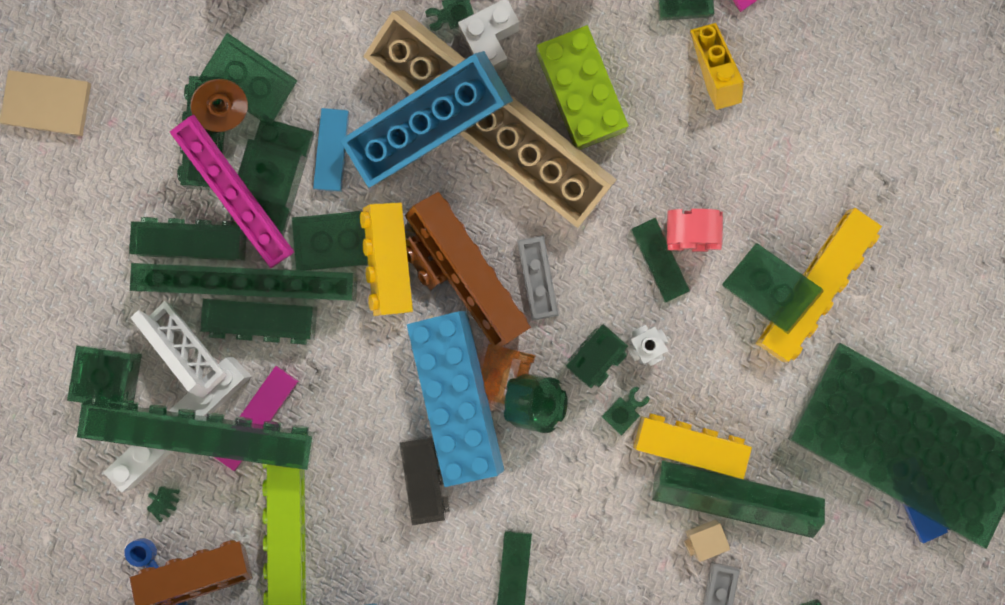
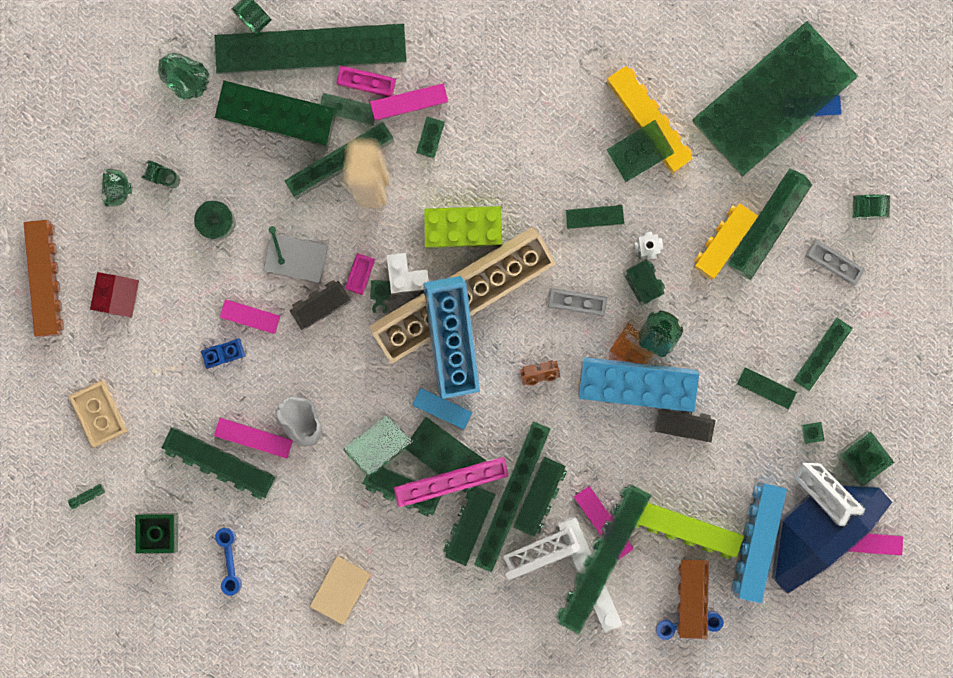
camera: 75 degrees left, 0 degrees up
clear green piece [67,345,142,409] -> none
clear green piece [147,486,180,522] -> none
dark orange dish [191,79,248,132] -> none
clear green tile [291,211,368,272] -> none
yellow brick [360,202,413,316] -> none
dark orange brick [405,191,531,351] -> none
clear green plate [601,386,650,436] -> none
coral brick [667,209,723,252] -> none
tan brick [684,520,731,562] -> none
yellow slope [690,23,744,110] -> none

